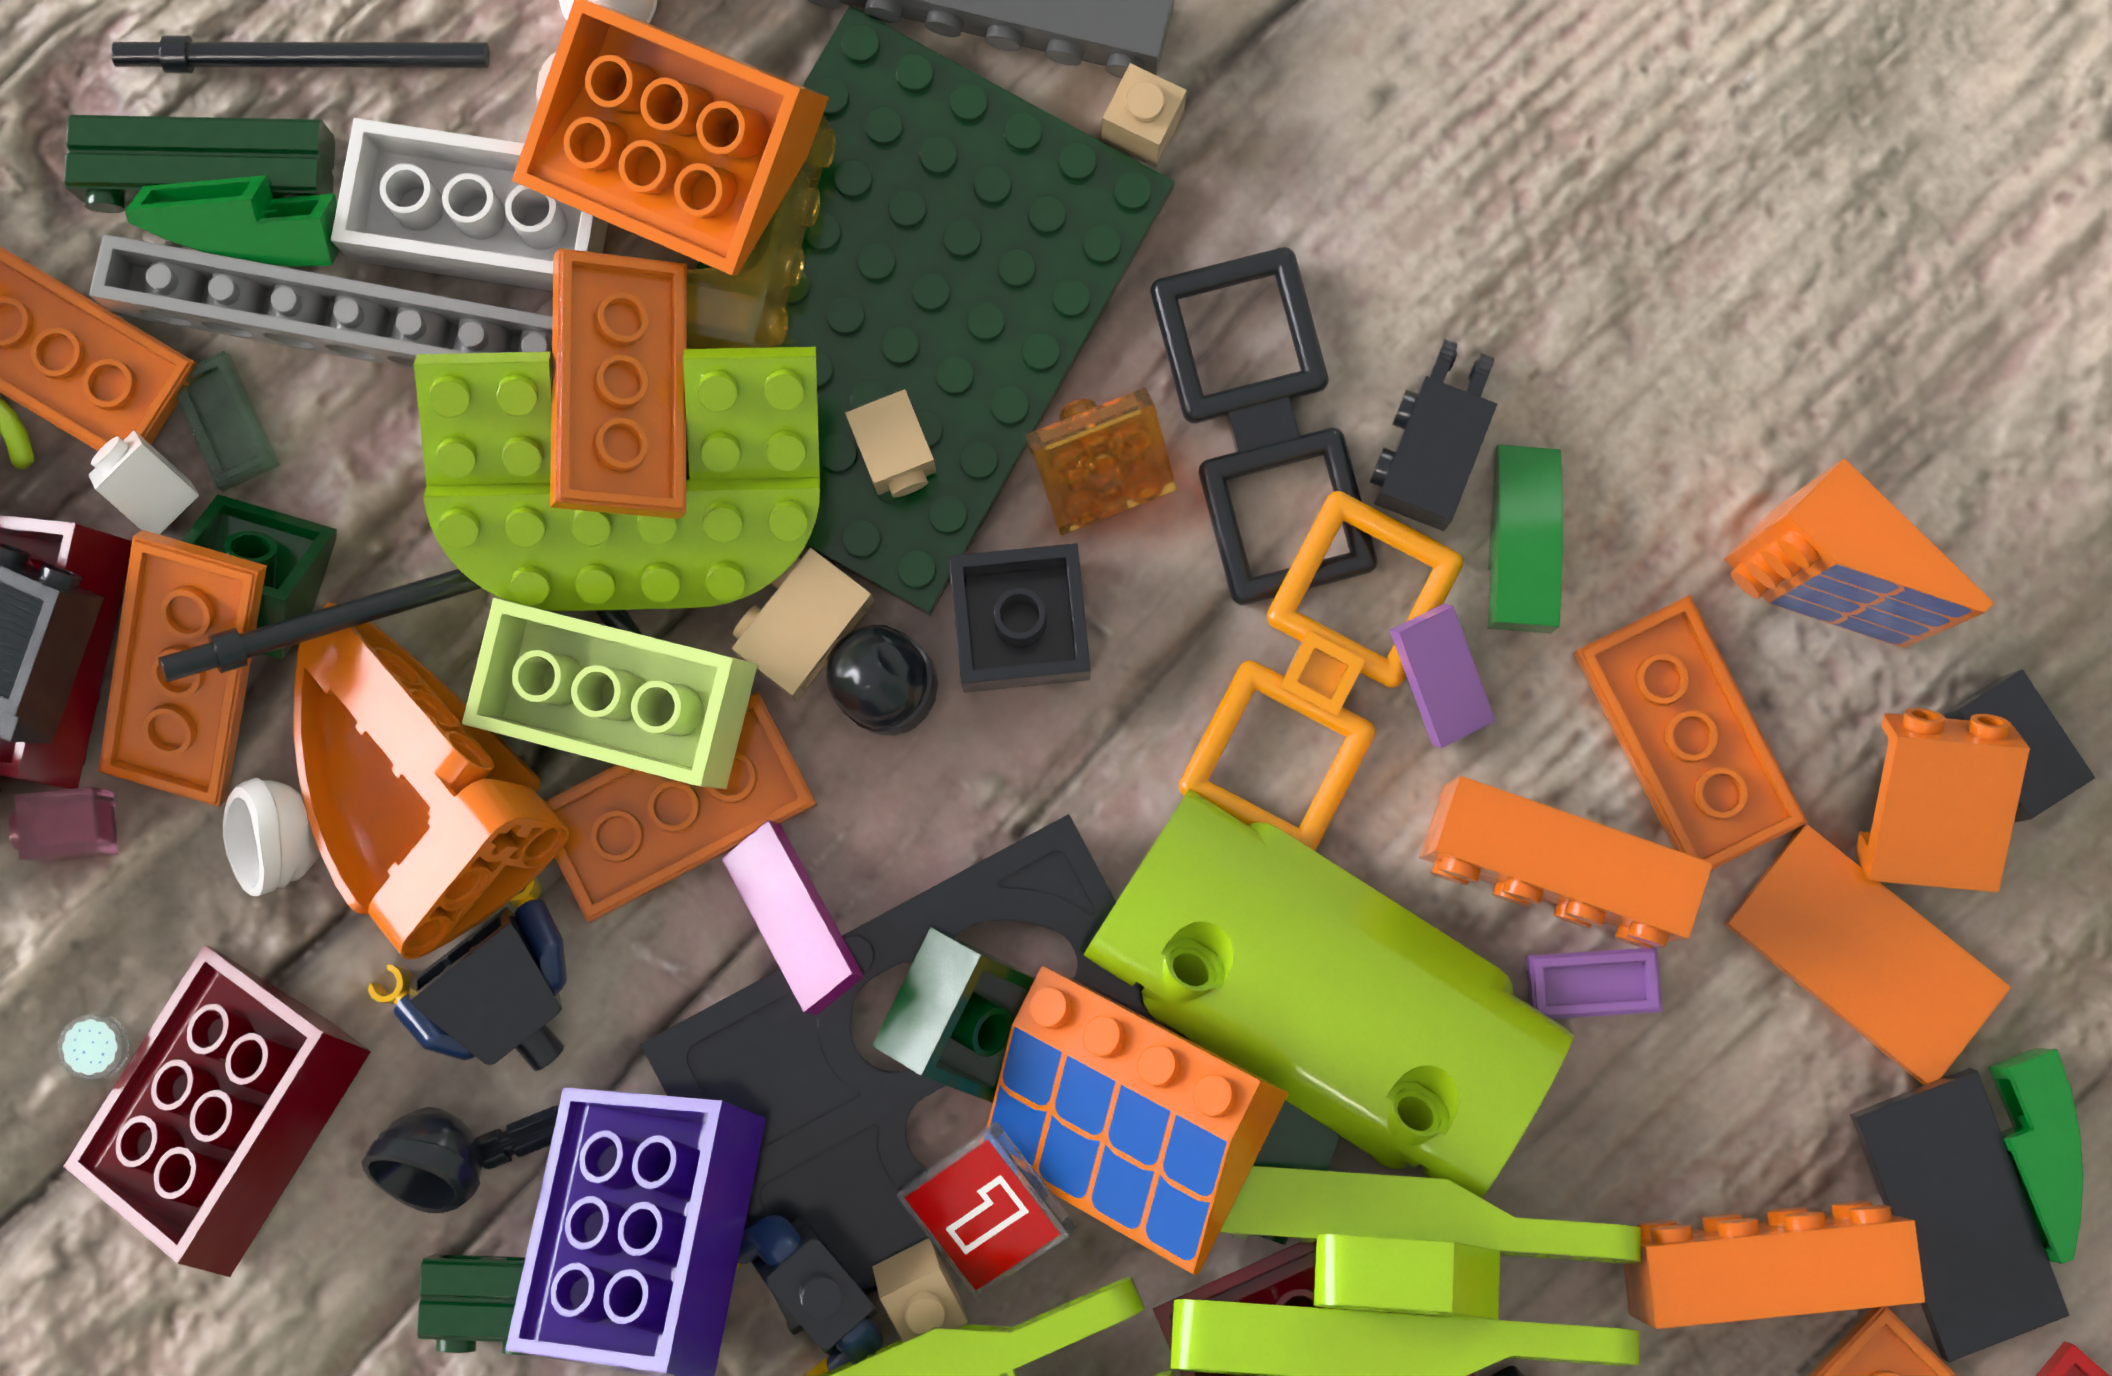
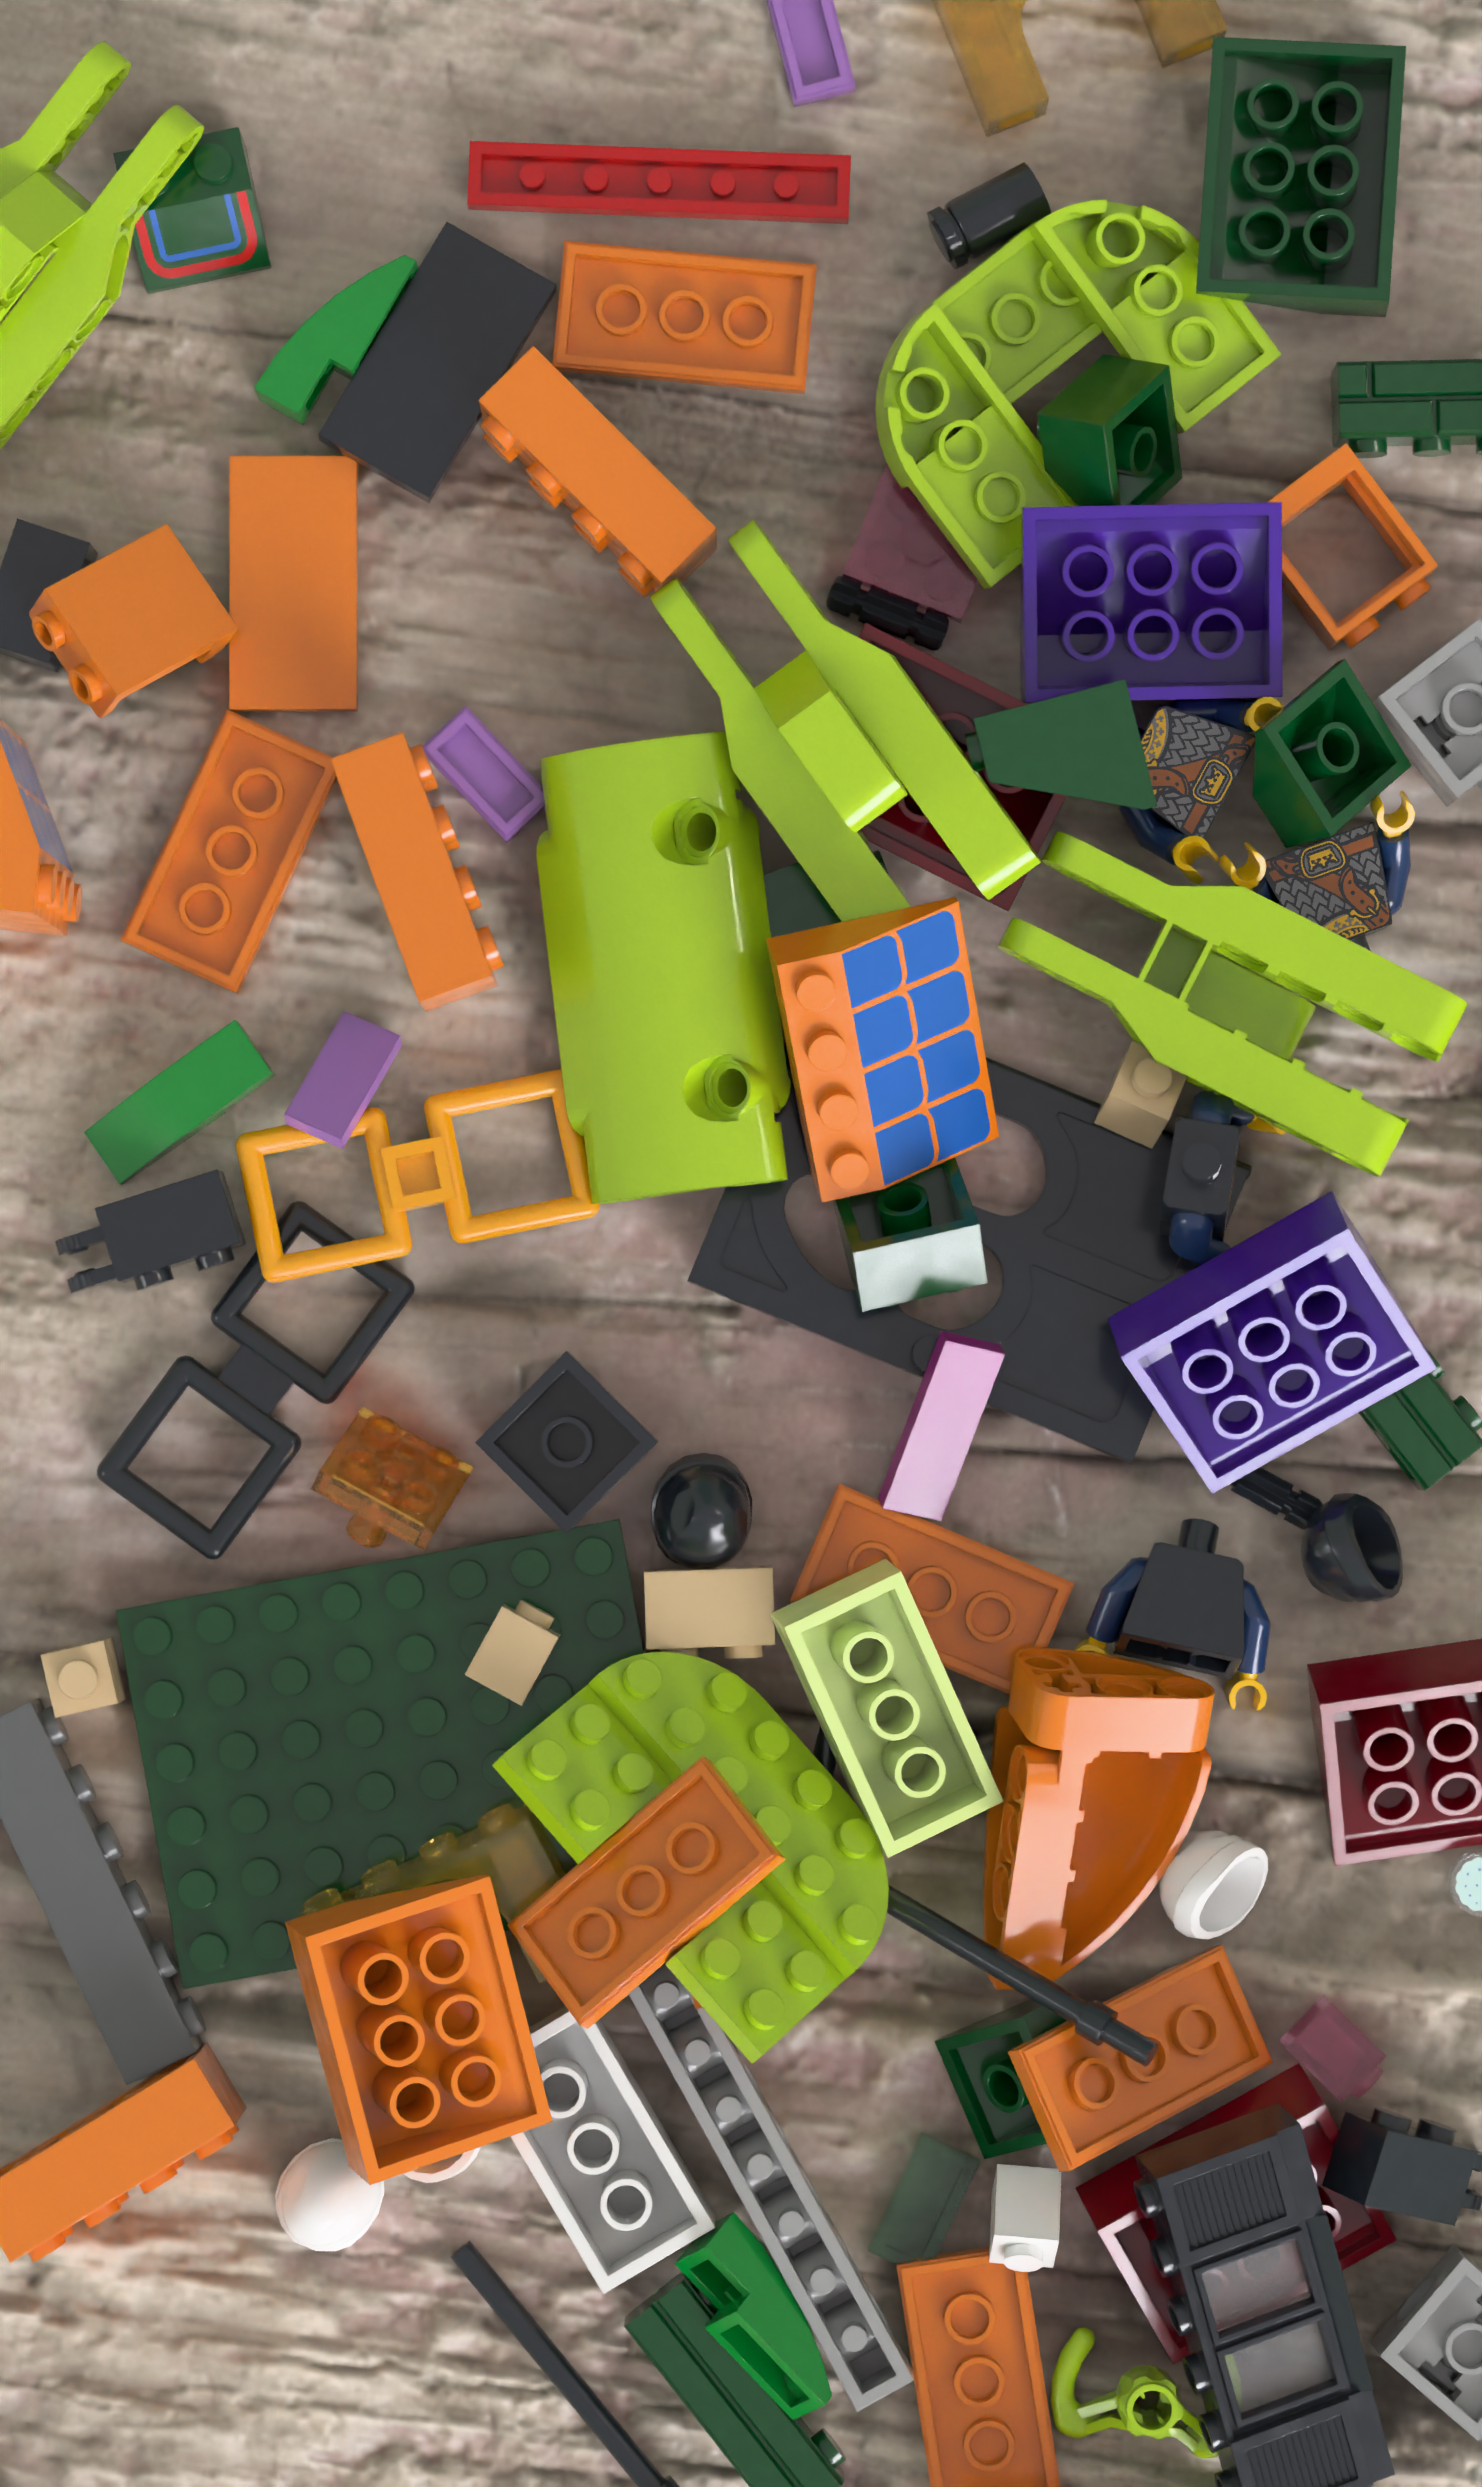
camera: 135 degrees left, 5 degrees up
red tile [896,1122,1078,1299] -> none

